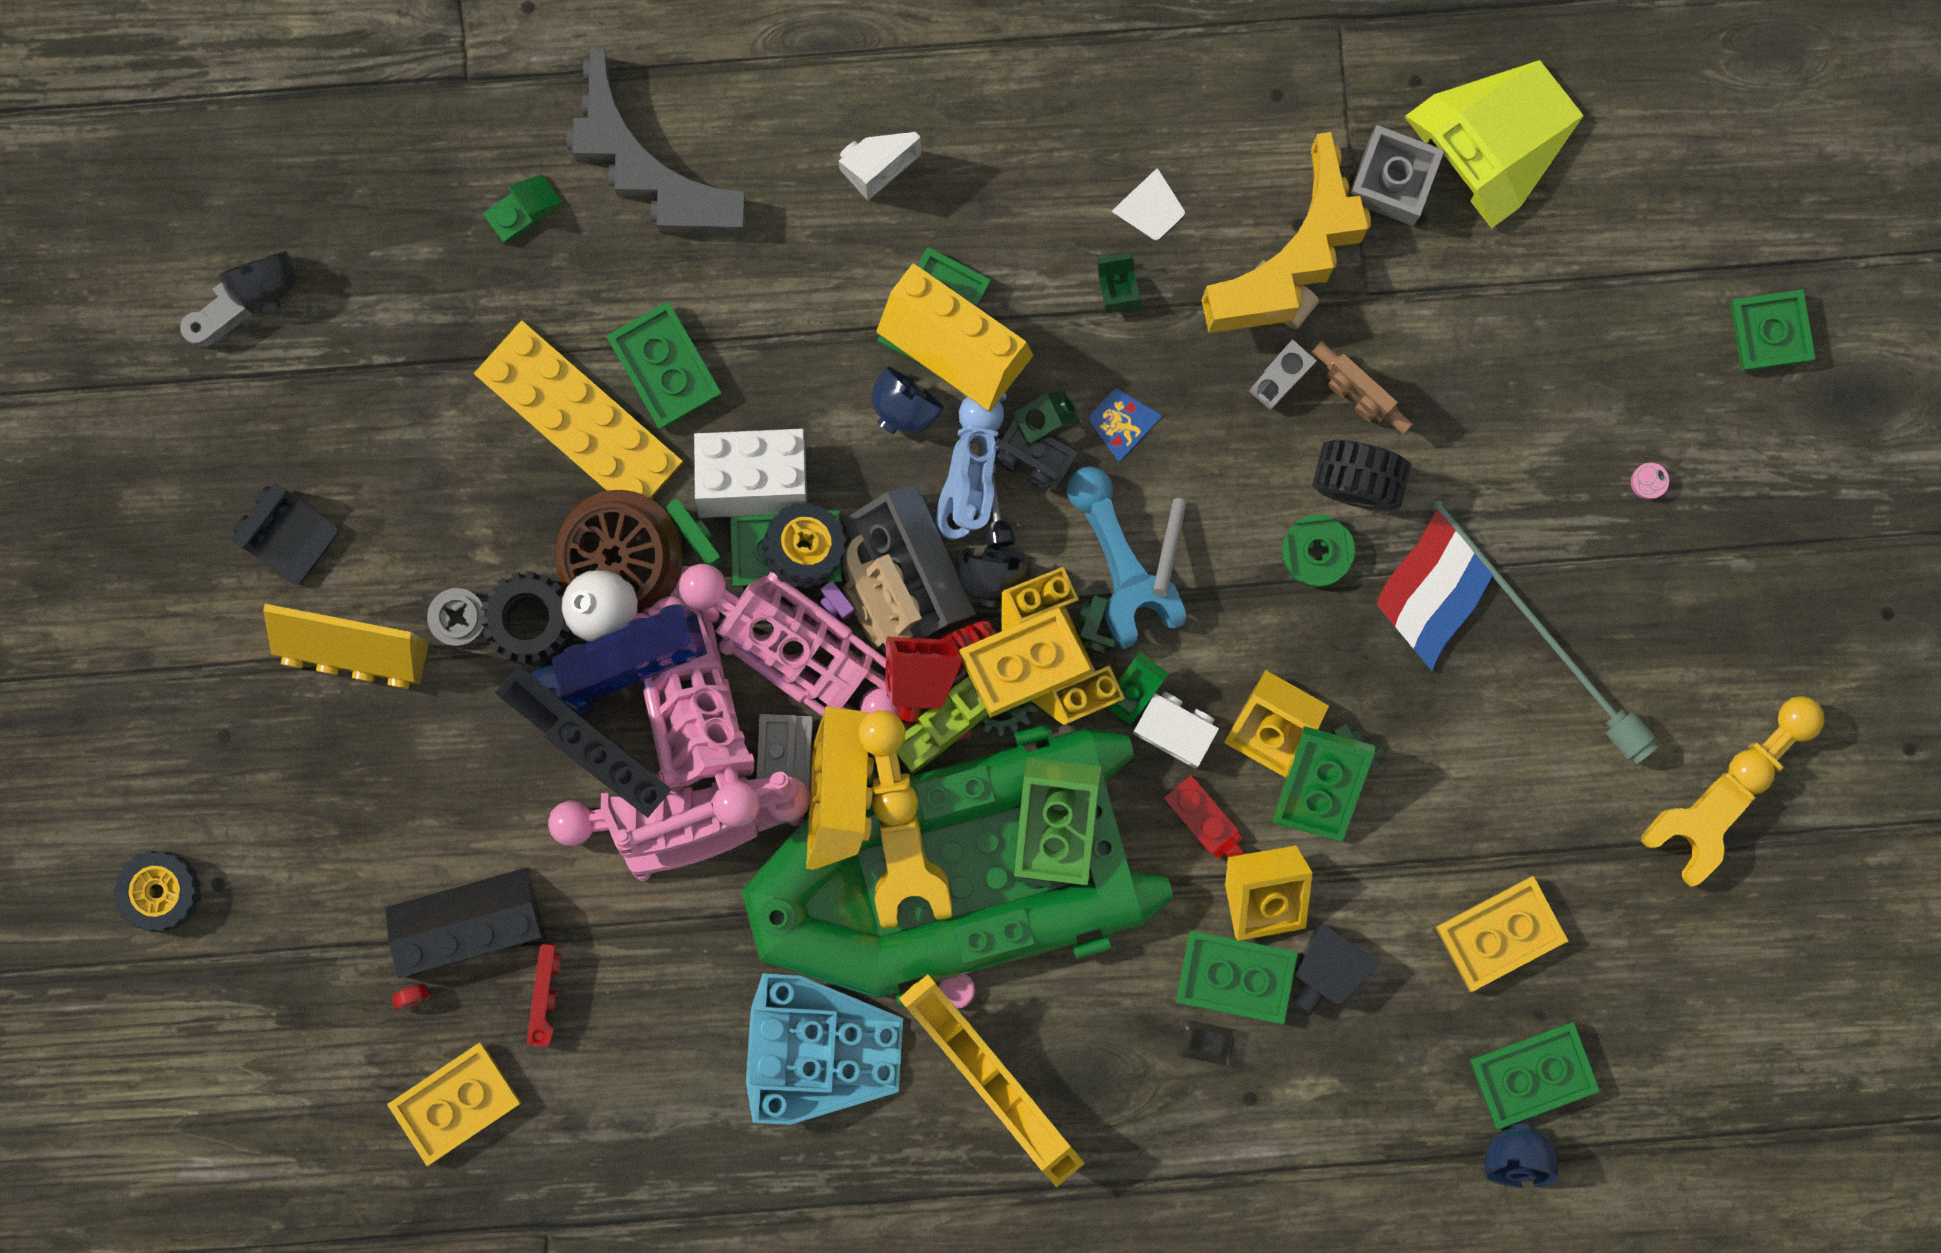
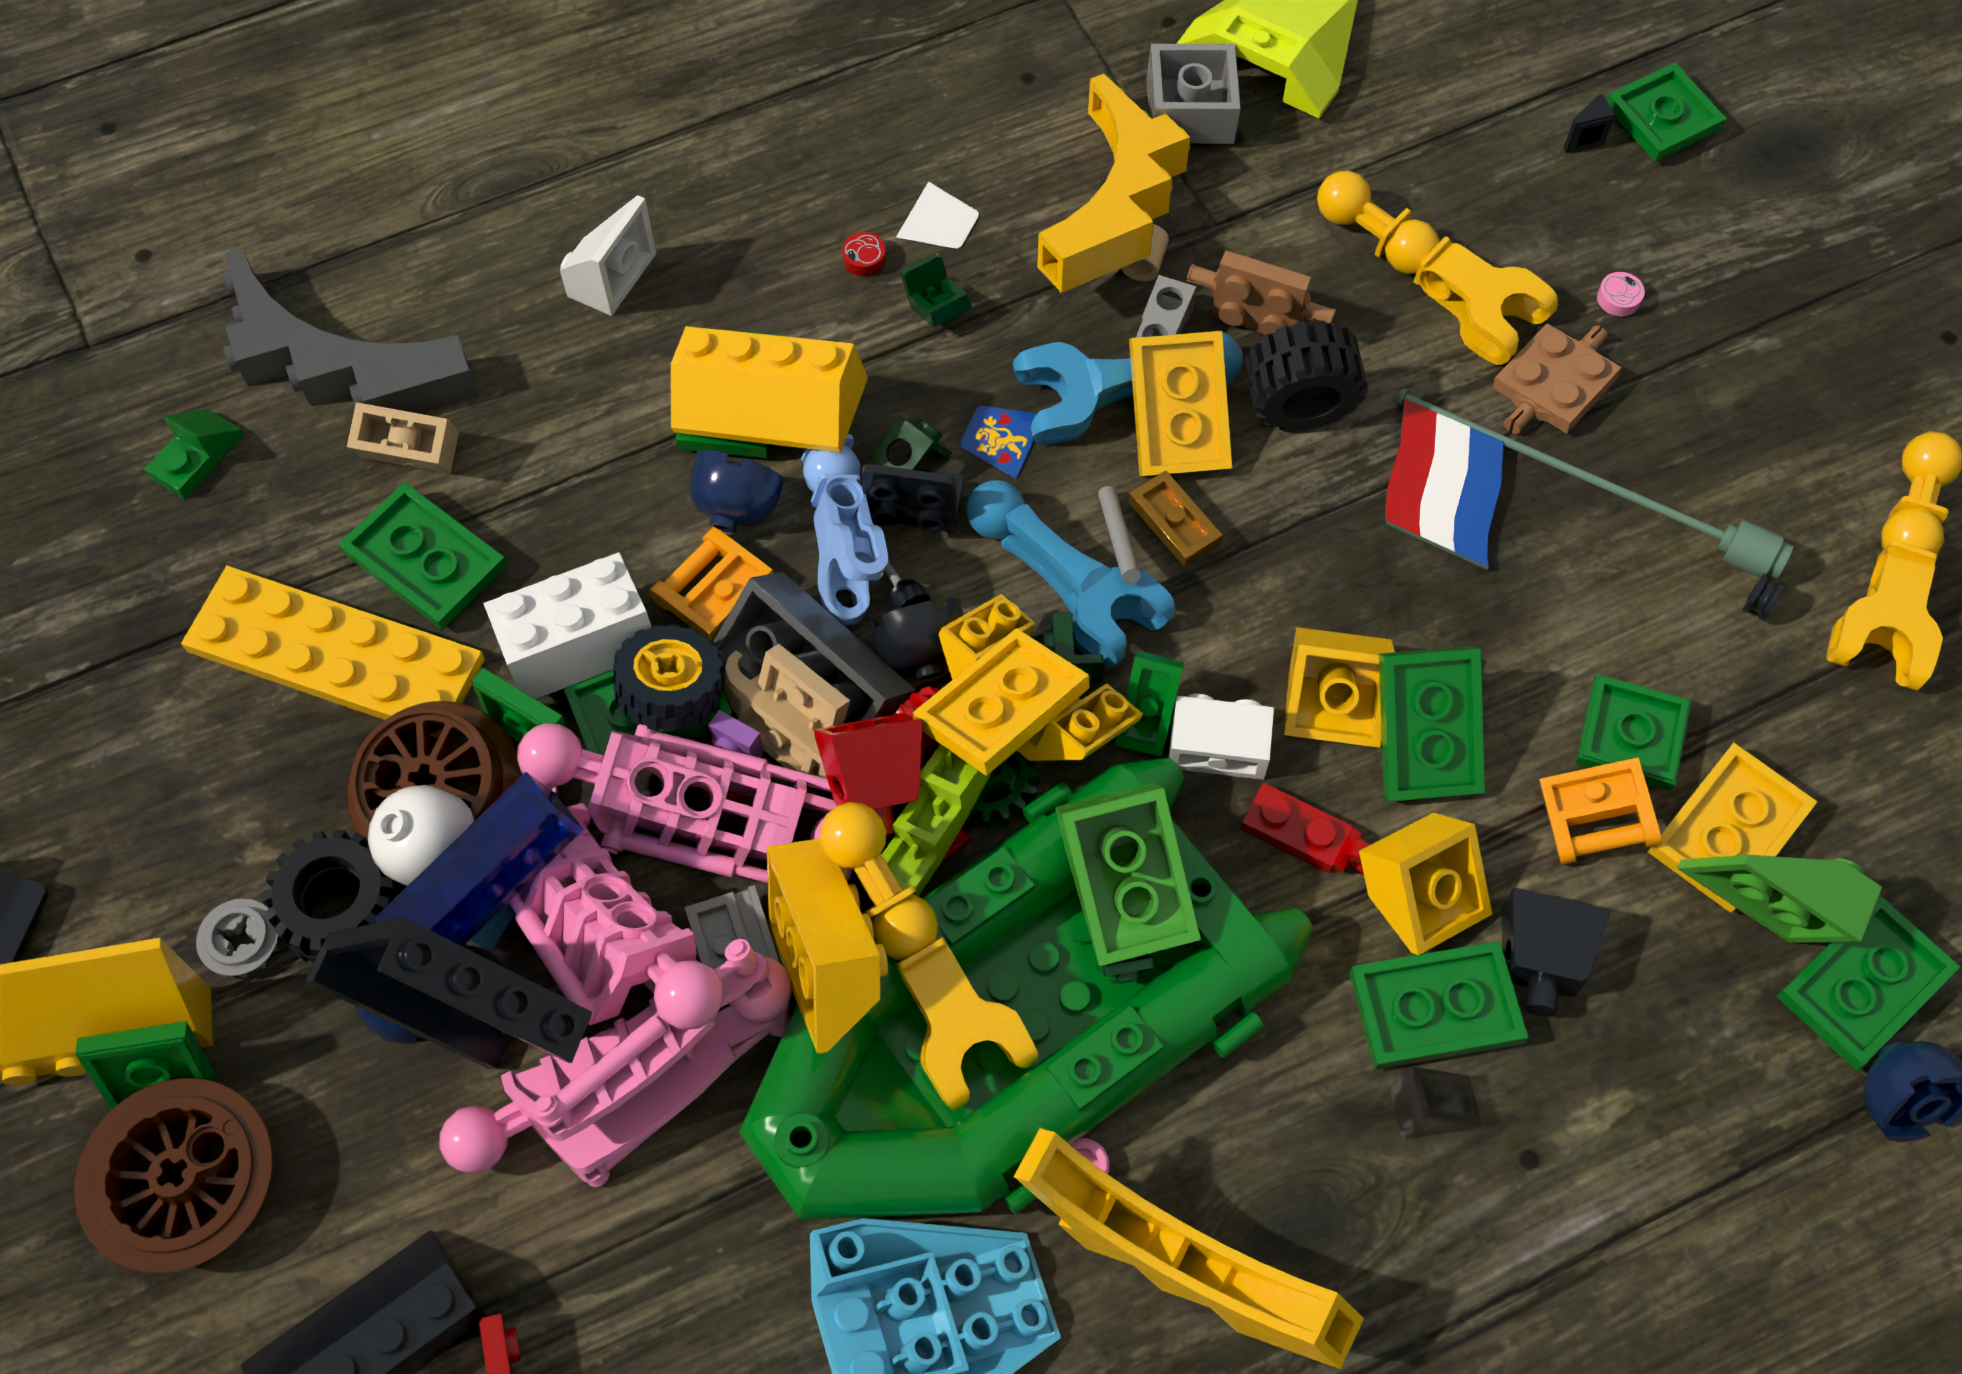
camera: 20 degrees left, 20 degrees down
green plate [1281,514,1355,587] -> none
none -> reddish brown piece [74,1078,272,1273]
none -> green plate [75,1021,219,1110]
none -> tan brick [347,402,459,474]
none -> light orange plate [648,527,773,642]
none -> red tile [842,232,886,276]
none -> dark azure piece [1012,331,1243,445]
none -> pearl gold plate [1128,470,1223,568]
none -> yellow plate [1129,331,1232,476]
none -> yellow piece [1317,170,1558,365]
none -> medium nougat plate [1493,323,1622,434]
none -> light orange plate [1539,757,1662,865]
none -> black slope [1563,94,1615,153]
none -> green plate [1575,674,1692,791]
none -> bright green slope [1677,855,1882,943]
none -> black bush [1742,573,1785,621]

